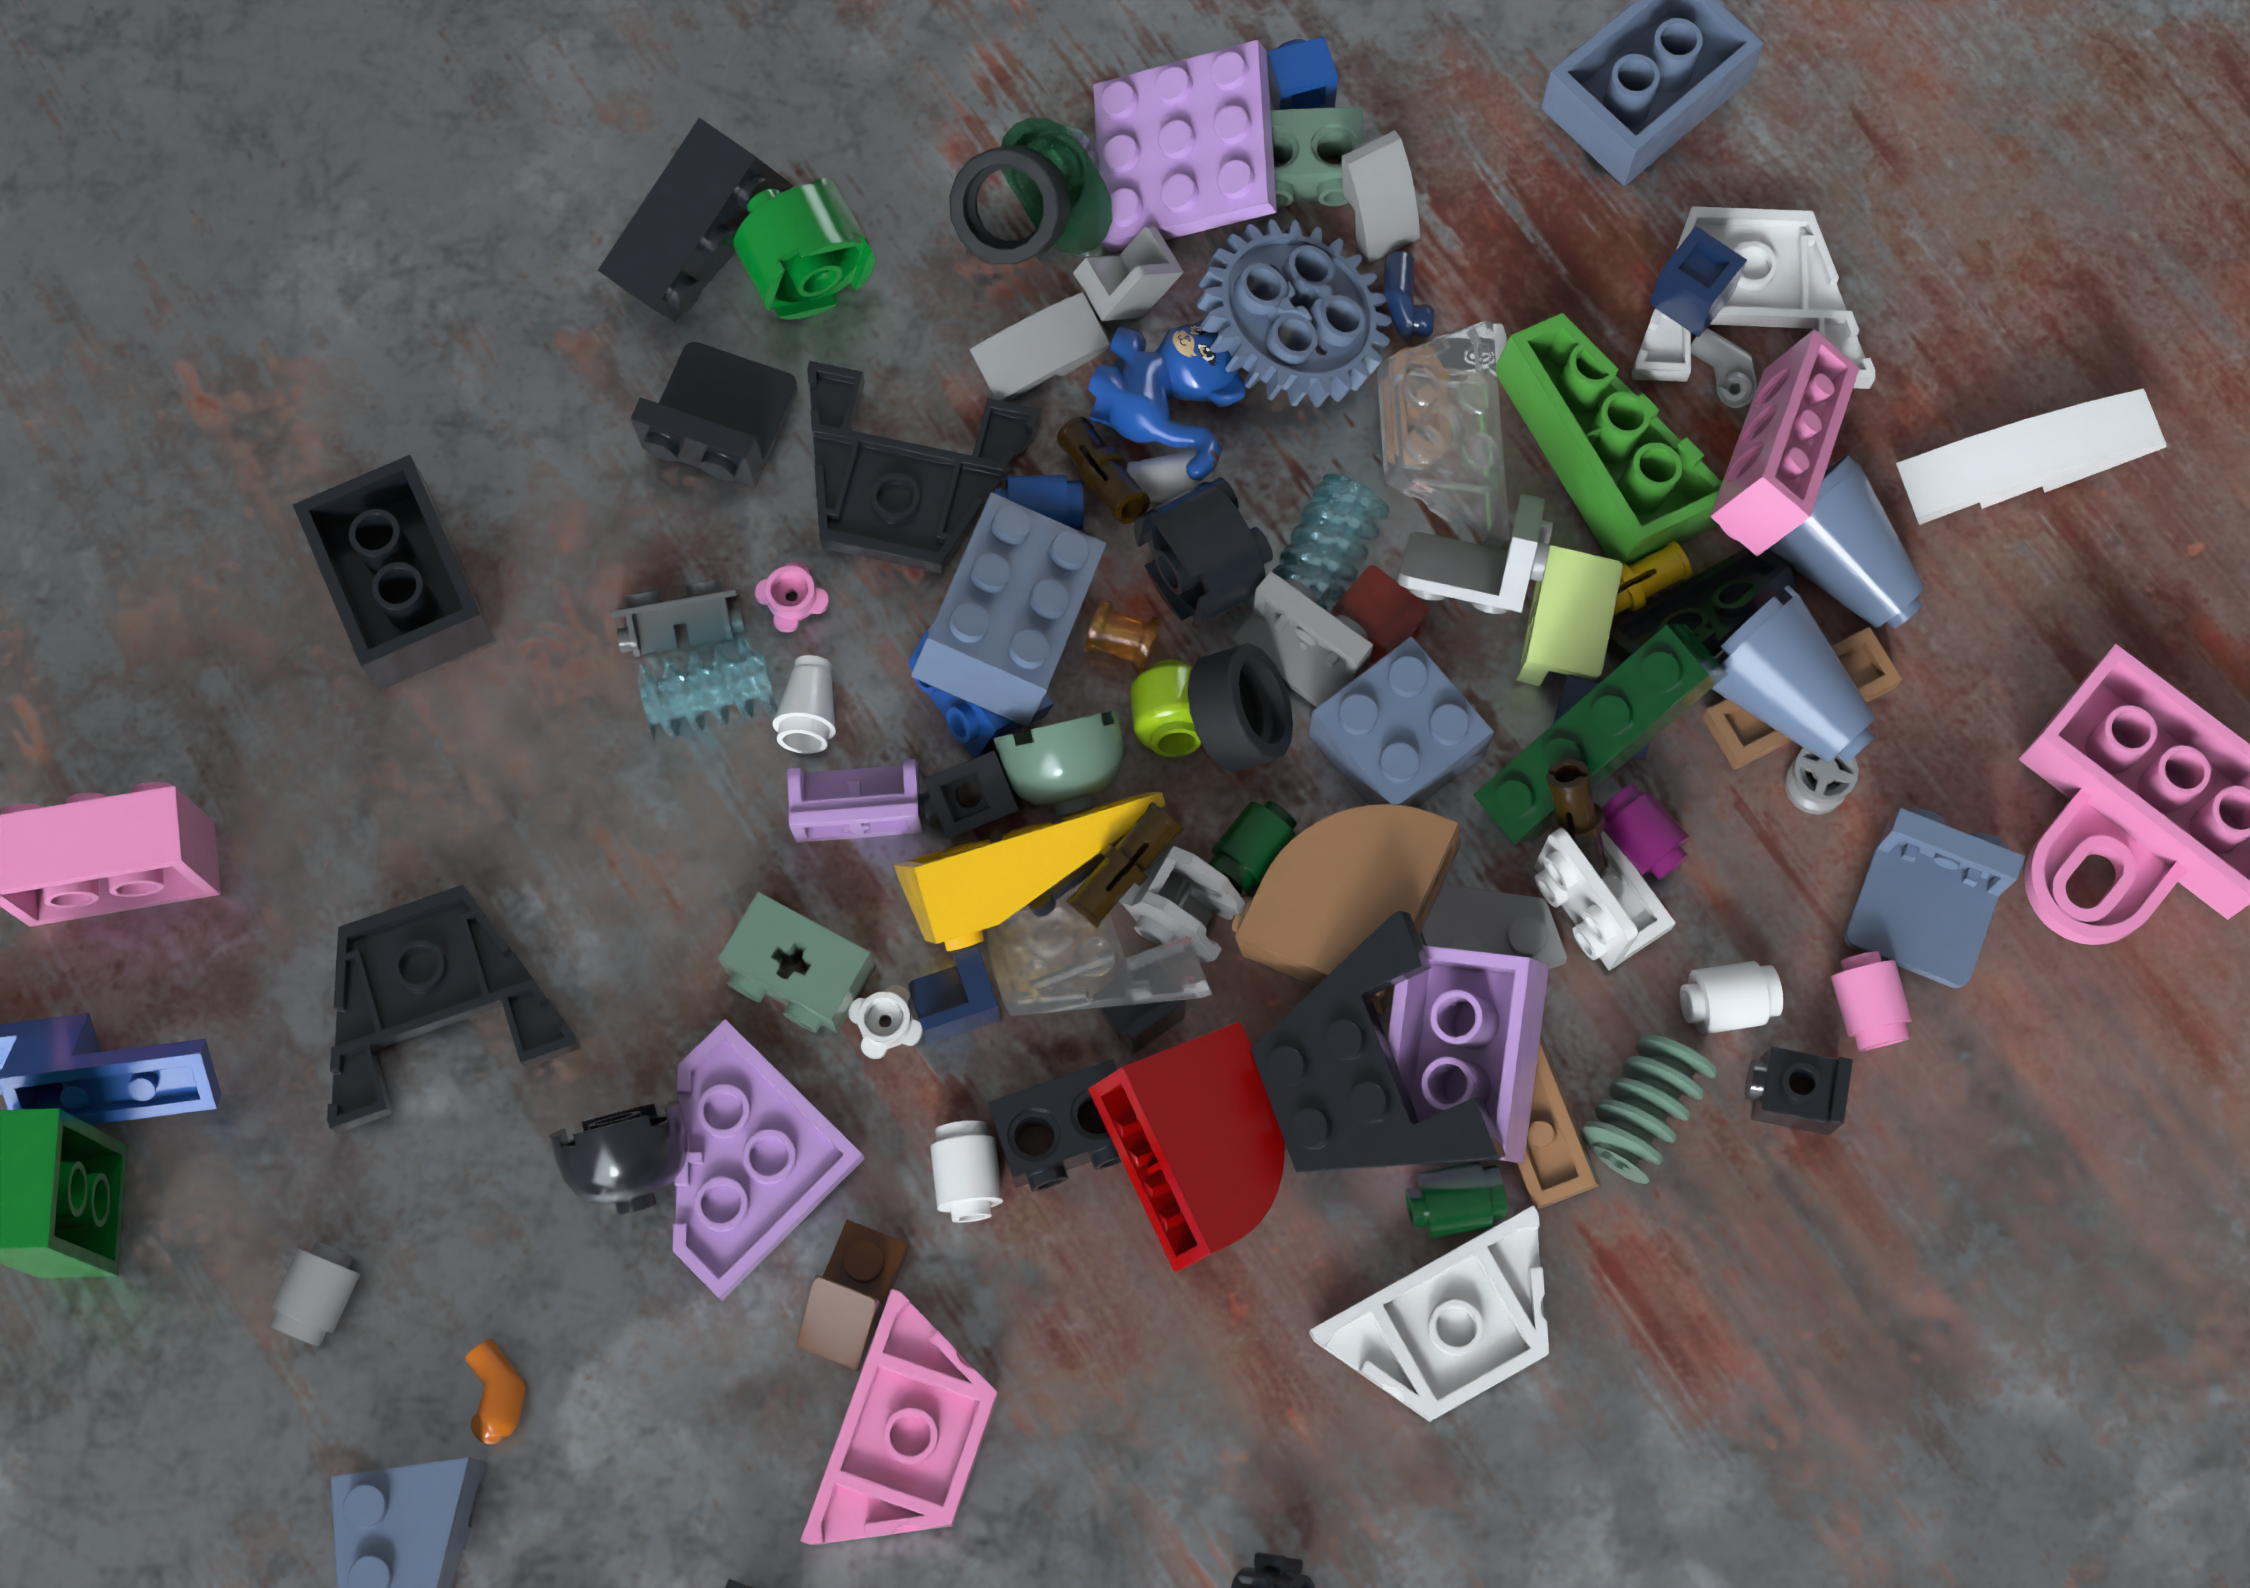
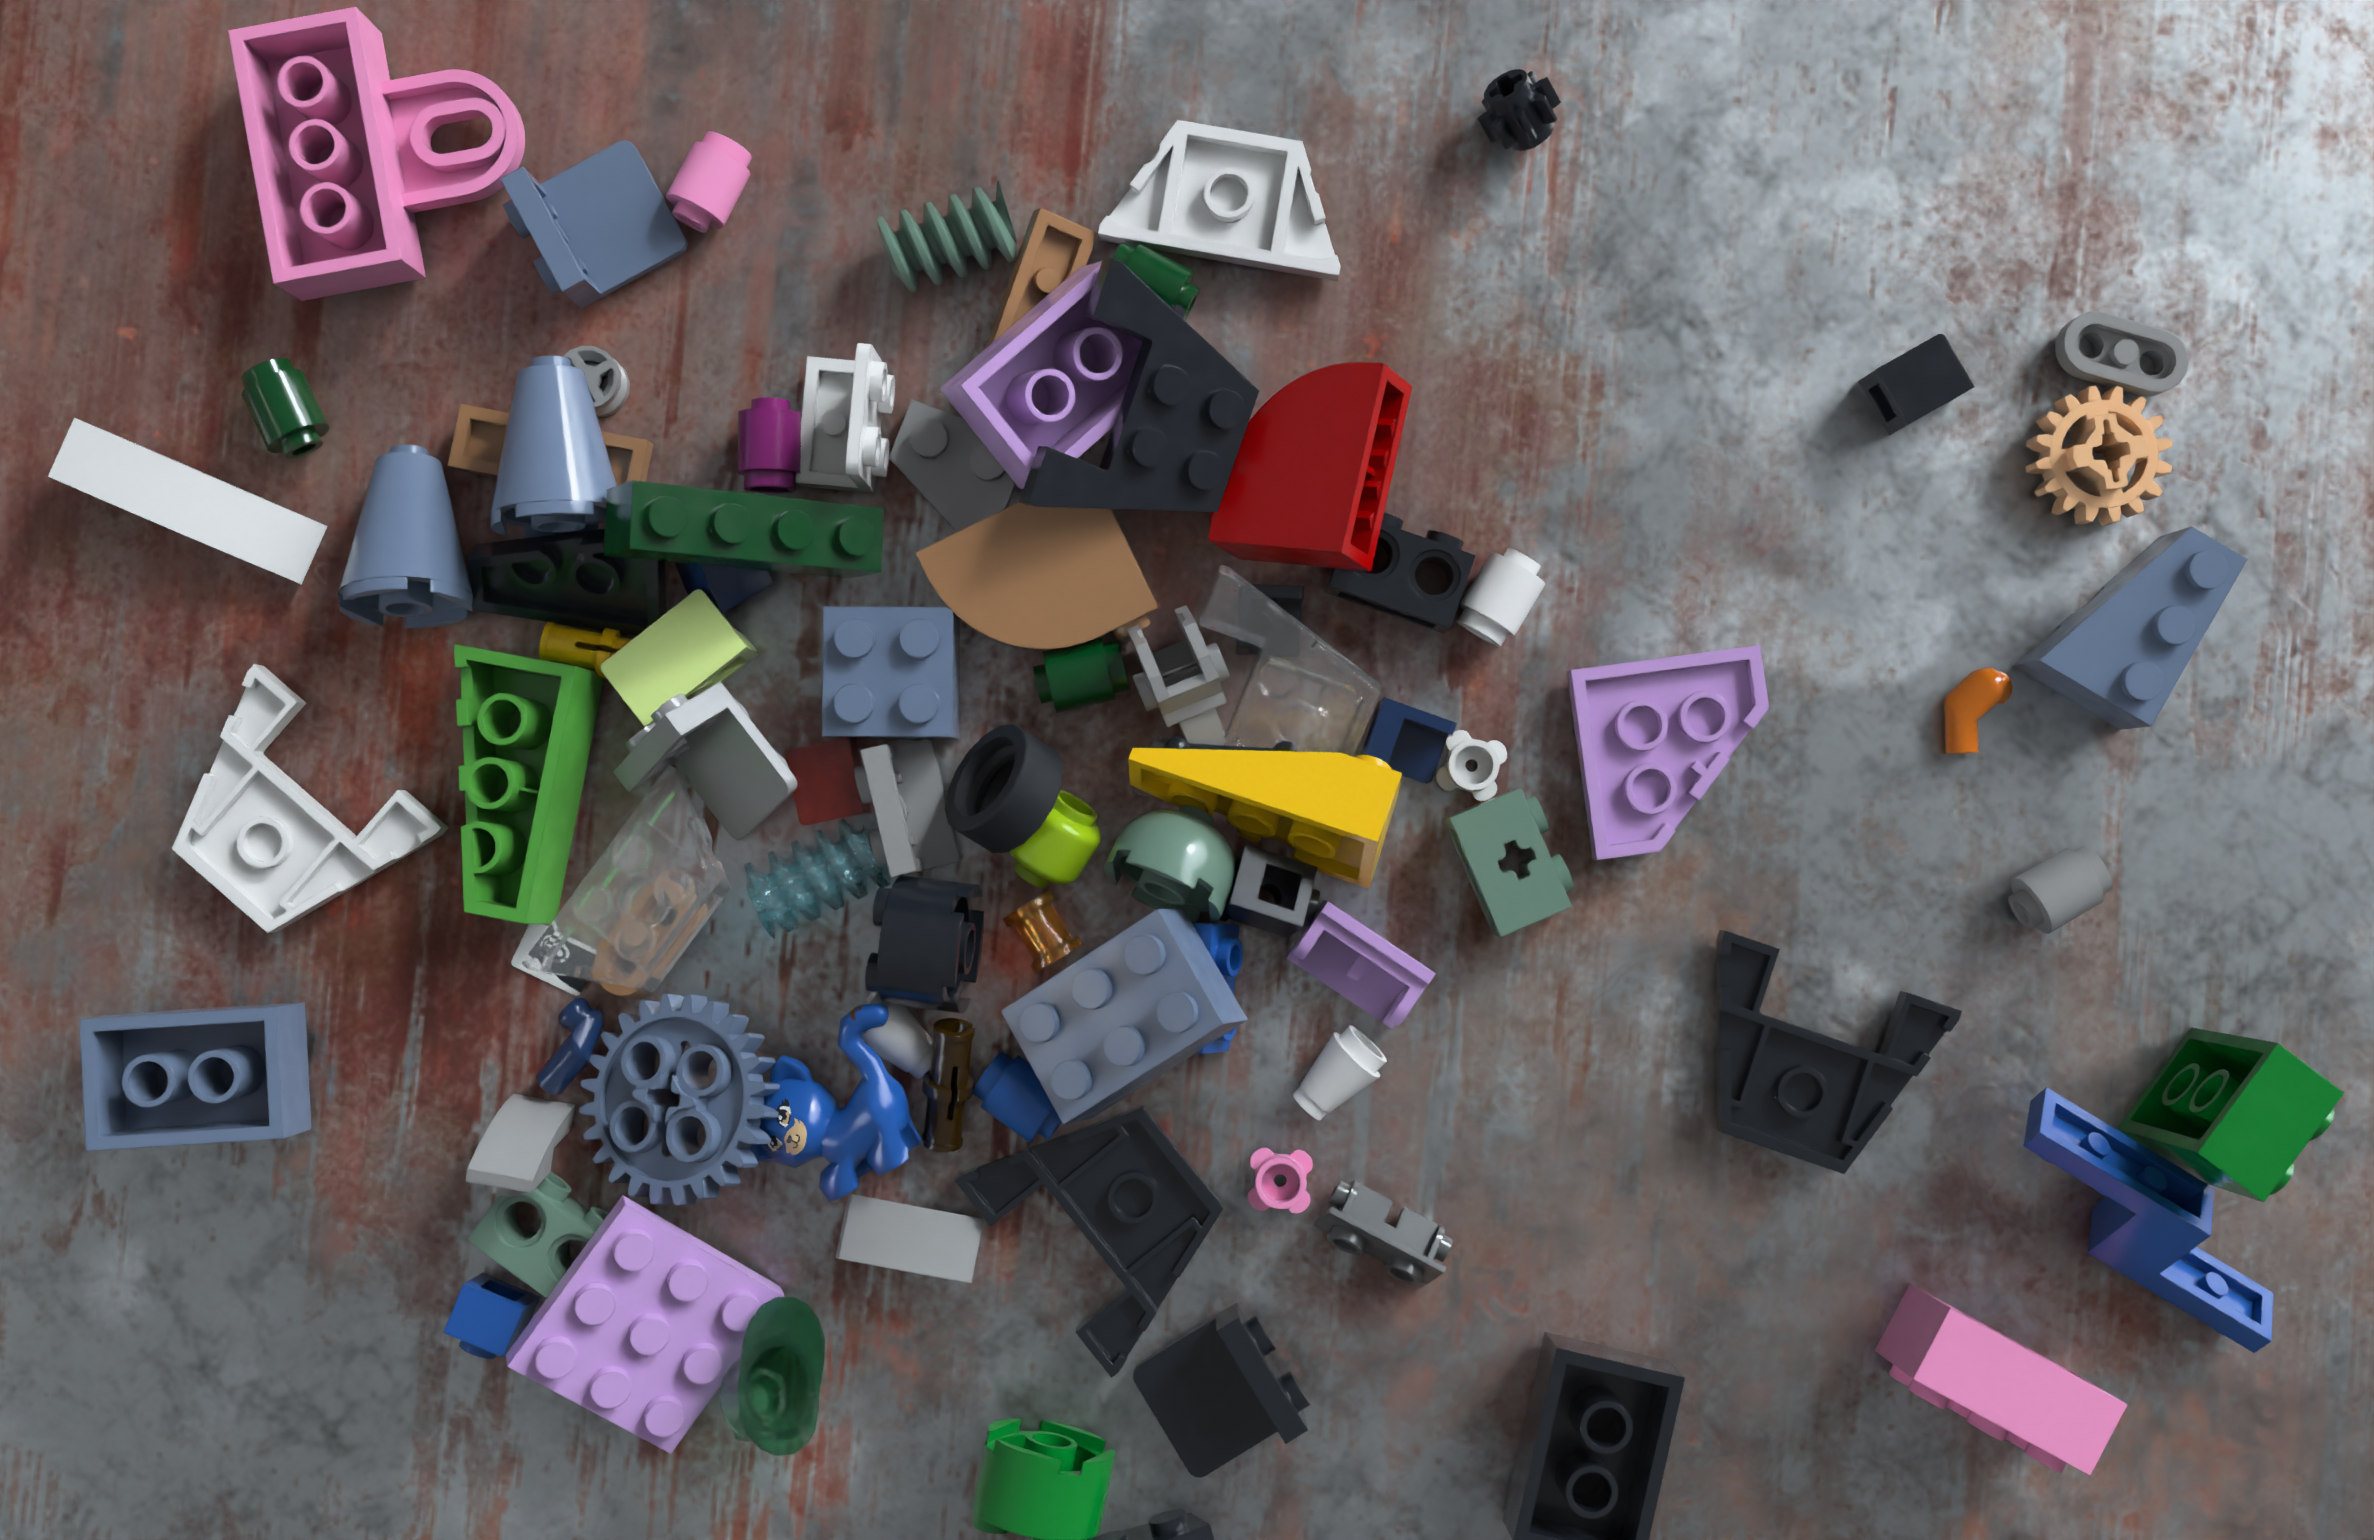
camera: 150 degrees left, 15 degrees up
black cylinder [549,1100,688,1215] -> none
clear light blue piece [638,638,778,741] -> none
reddish brown slope [796,1219,910,1372] -> none
bright pink wing [800,1289,998,1545] -> none
black tyre [949,146,1070,264] -> none
dark brown pin [1066,802,1183,928] -> none
light grey panel [1073,227,1184,321] -> none
dark brown pin [1546,759,1609,878] -> none
dark blue panel [1650,226,1747,337] -> none
white brick [1680,961,1783,1034] -> none
light grey arm [1691,328,1757,408] -> none
bright pink brick [1710,329,1859,556] -> none
black brick [1745,1046,1853,1135] -> none
none -> dark green brick [241,358,330,459]

